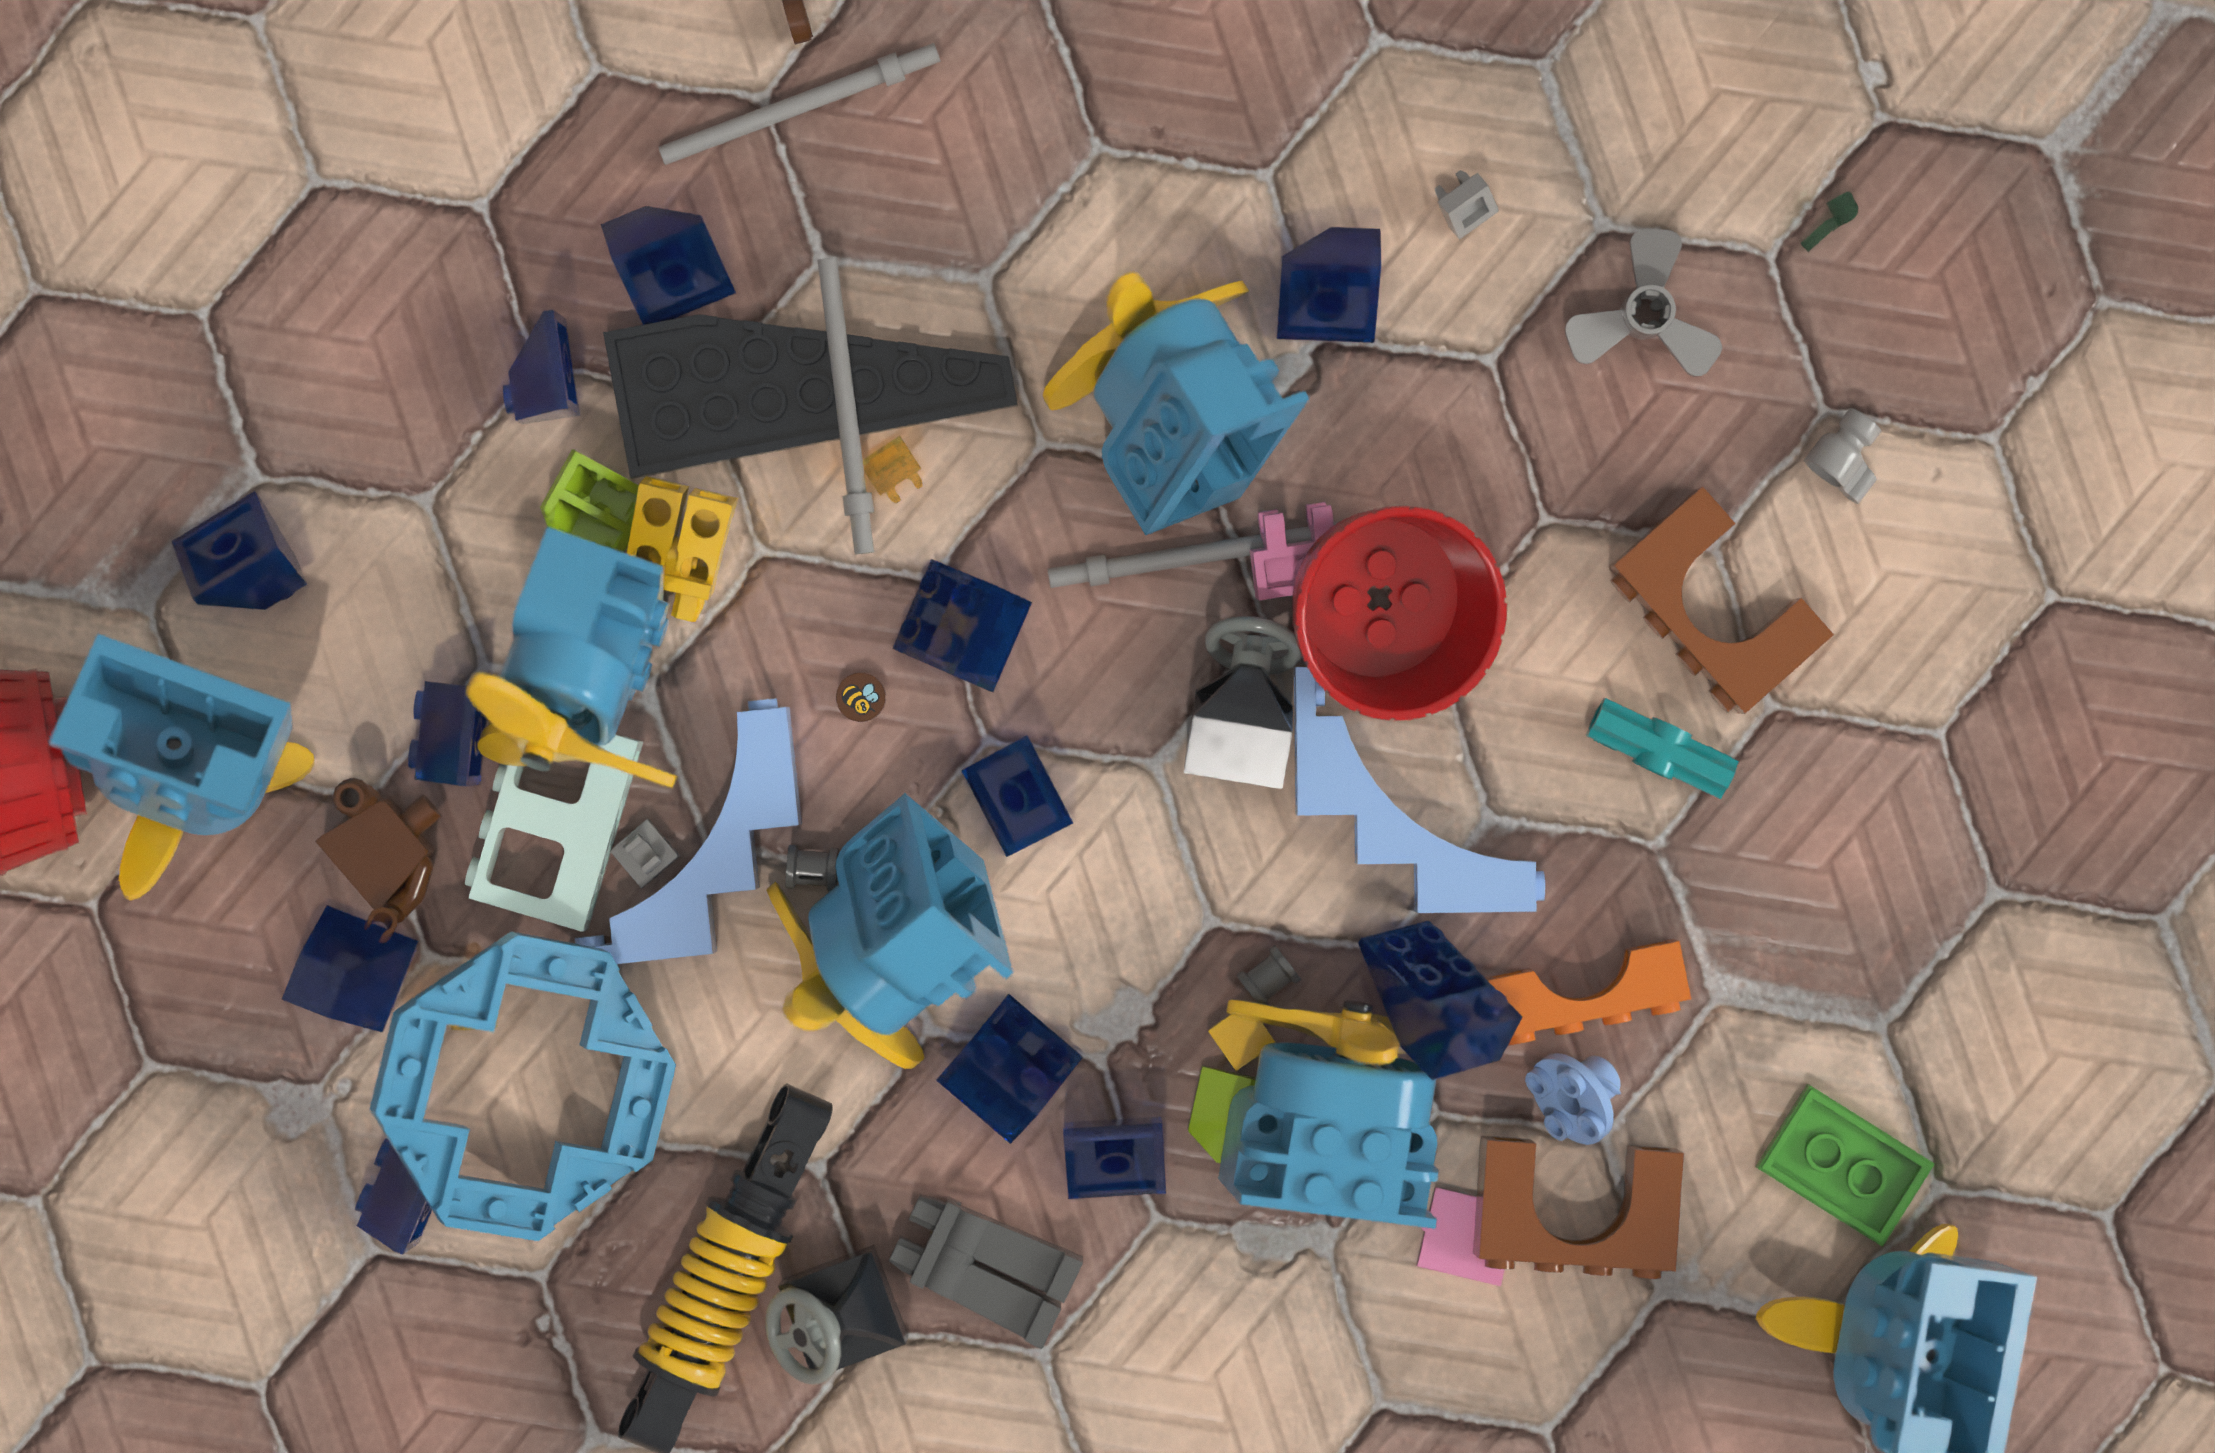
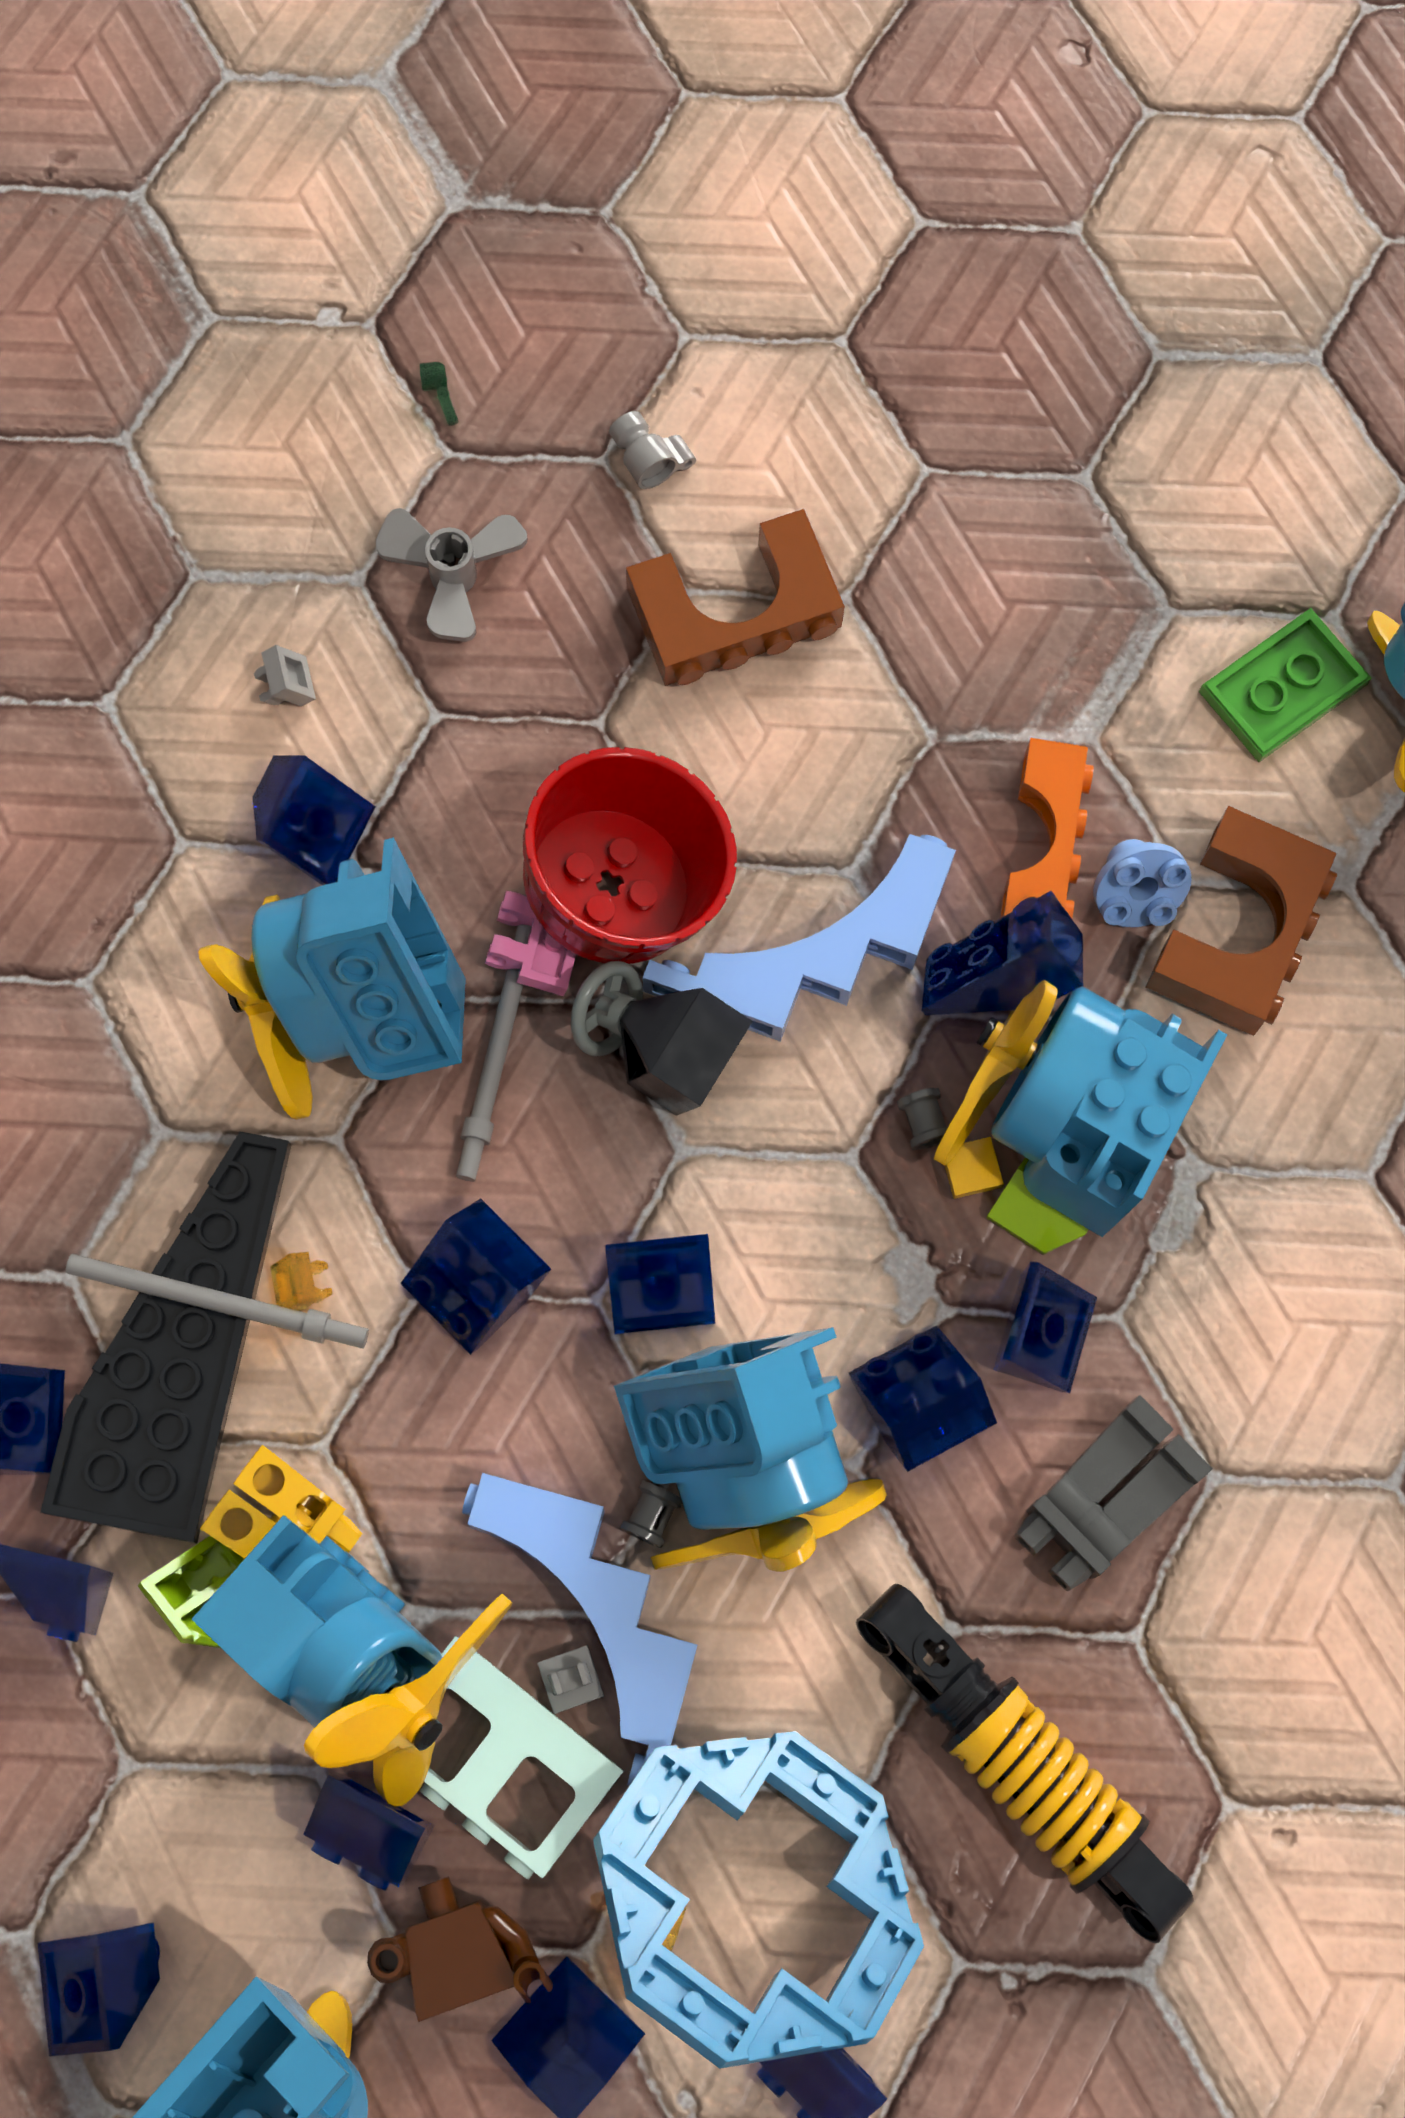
camera: 70 degrees left, 15 degrees down
black piece [765,1245,908,1384] -> none
tile [836,673,886,722] -> none
bright pink piece [1417,1187,1505,1286] -> none
teal piece [1586,698,1739,799] -> none

